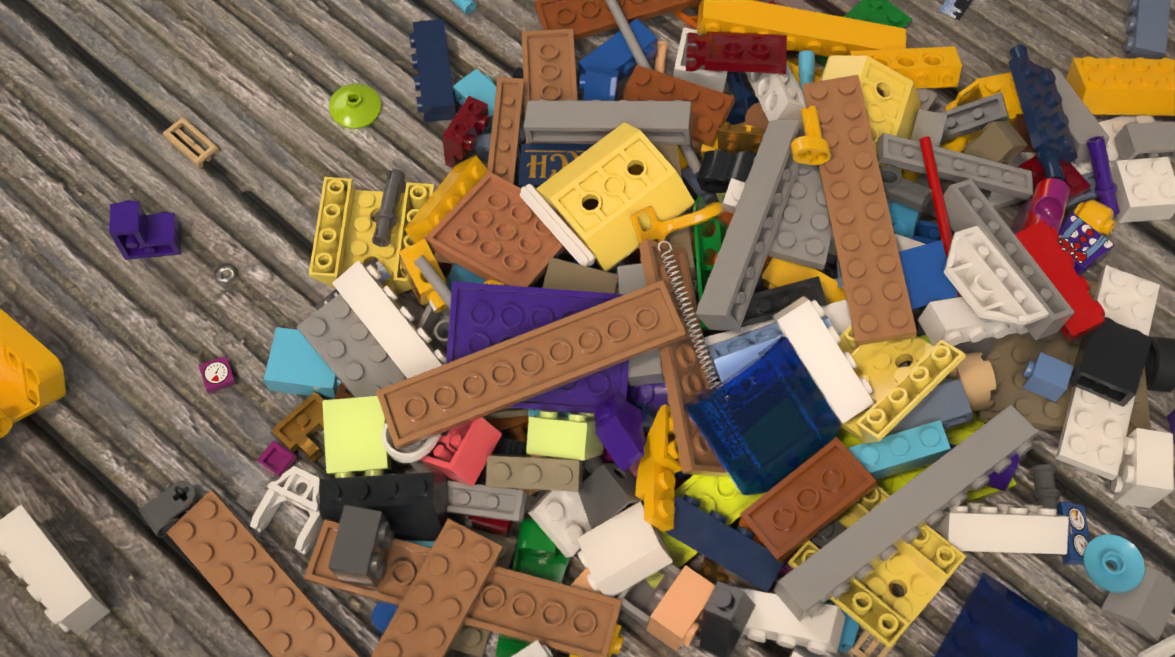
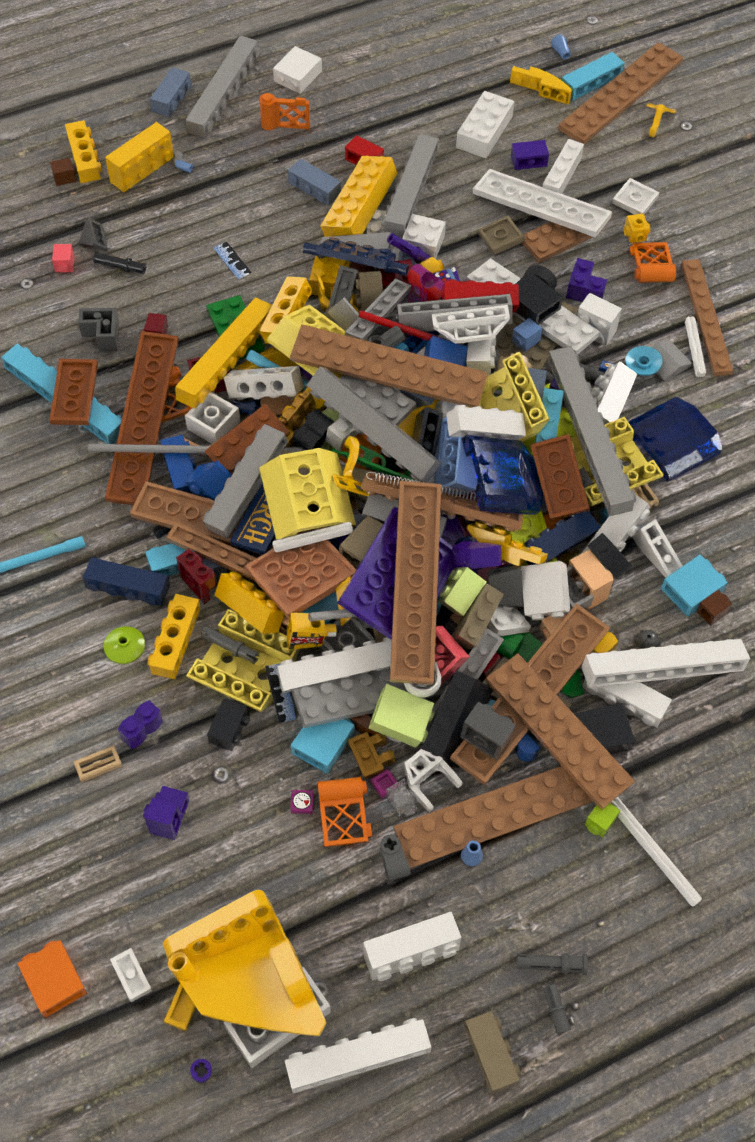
camera: 65 degrees left, 5 degrees down
dark red tile [686,31,787,74] -> none
yellow piece [790,106,831,165] -> none
none -> dark purple brick [118,700,163,749]
none -> yellow brick [147,594,201,680]
none -> black brick [207,698,250,751]
none -> orange piece [317,777,372,847]
none -> medium blue cone [461,840,483,866]

